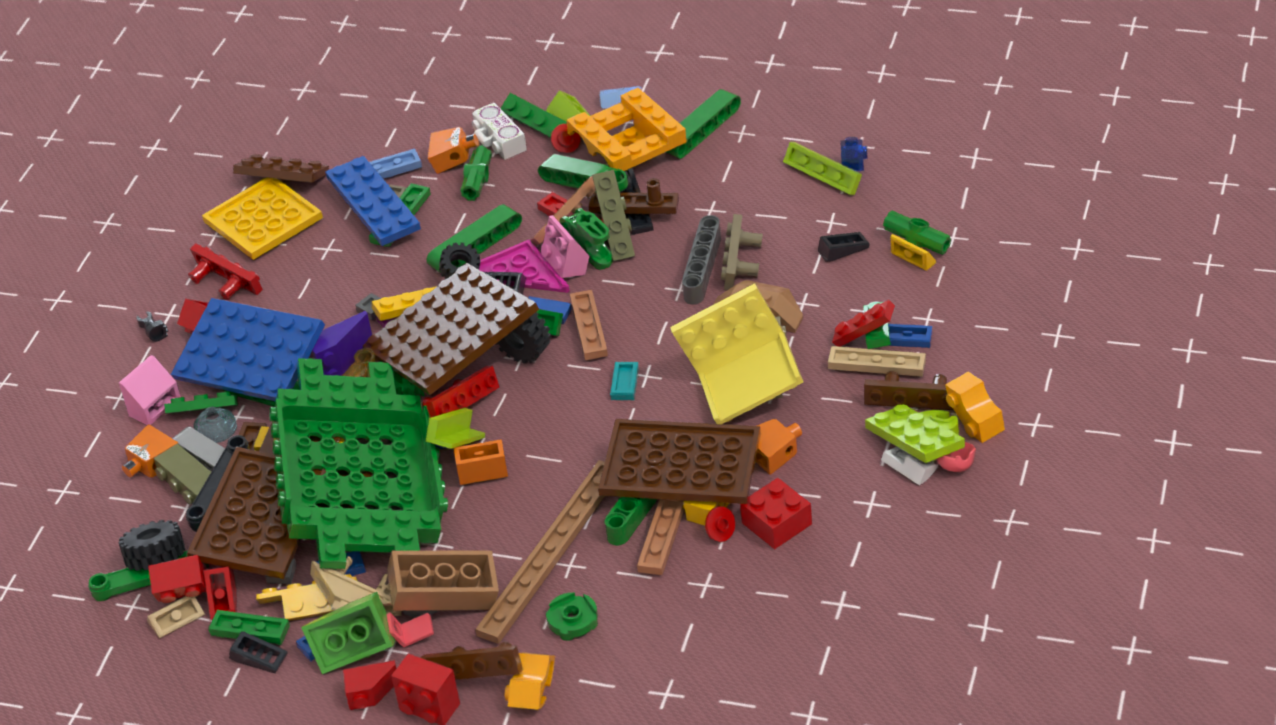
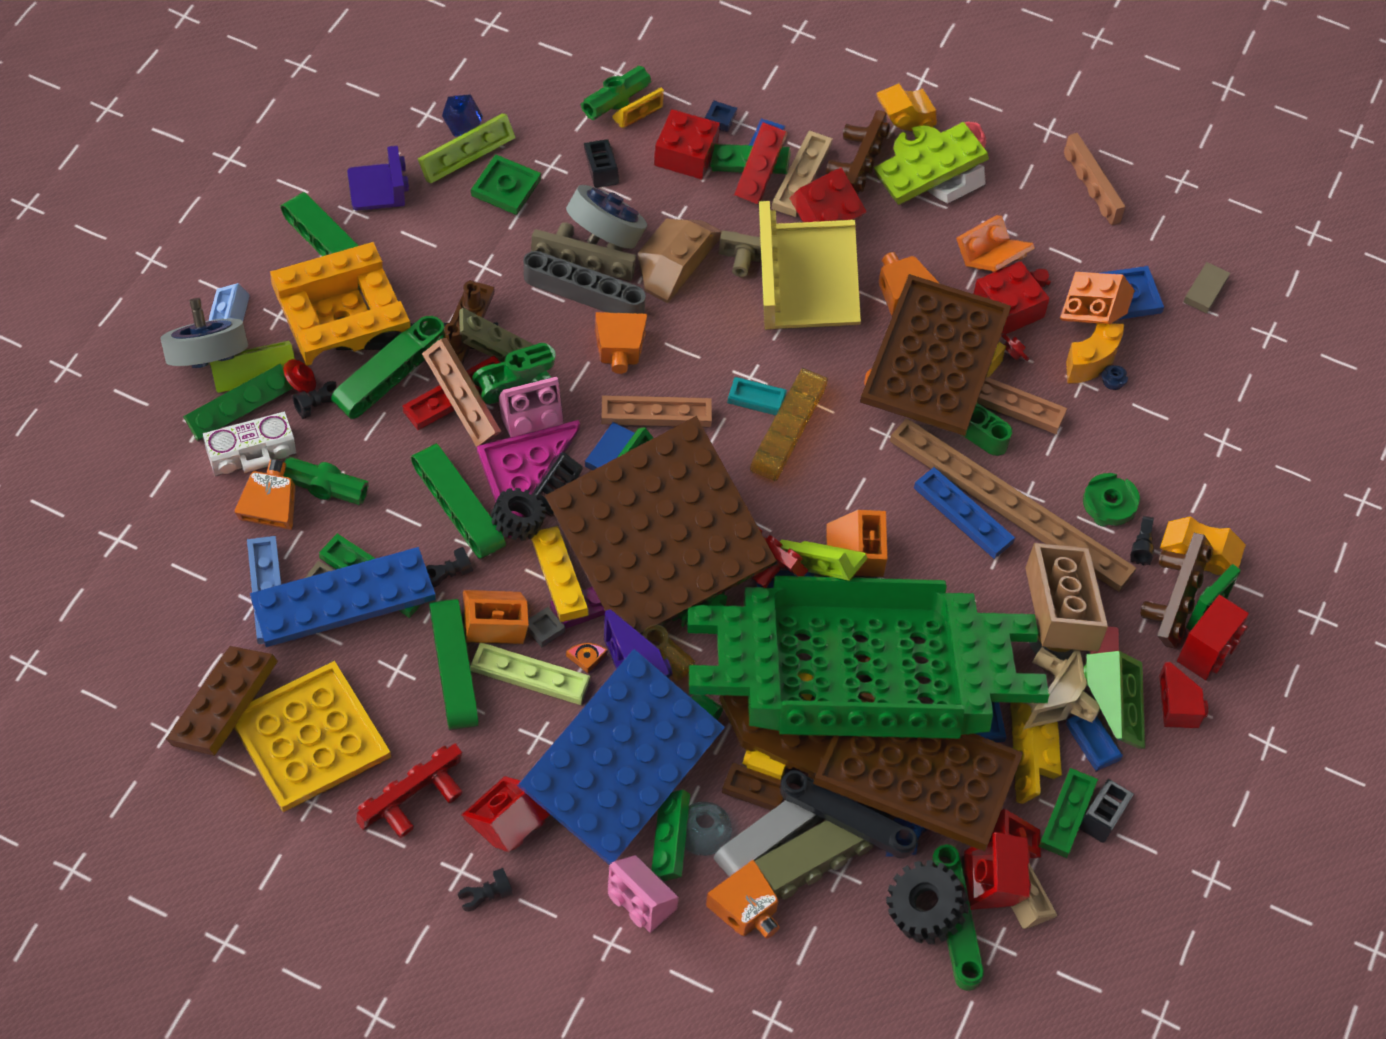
camera: 90 degrees left, 15 degrees up
none -> light grey wheel [160,298,248,368]
none -> black piece [292,381,336,419]
none -> dark purple bracket [347,146,409,211]
none -> black piece [426,547,473,588]
none -> green beam [429,599,479,731]
none -> orange slope [463,590,529,644]
none -> yellowish green tile [470,643,591,705]
none -> green plate [471,154,541,215]
none -> light grey wheel [566,185,647,248]
none -> orange torso [595,312,647,374]
none -> red piece [654,109,720,180]
none -> dark blue plate [705,100,737,132]
none -> clear yellow beam [750,368,828,482]
none -> red piece [789,167,867,222]
none -> blue plate [914,467,1015,559]
none -> orange bracket [956,215,1035,272]
none -> red piece [1030,269,1051,287]
none -> orange slope [1060,272,1135,324]
none -> nougat plate [1064,133,1126,226]
none -> light orange brick [1066,323,1124,383]
none -> blue plate [1101,266,1164,320]
none -> dark blue plate [1101,365,1128,390]
none -> black piece [1130,516,1154,565]
none -> dark tan tile [1184,262,1230,313]
none -> green plate [1186,564,1240,631]

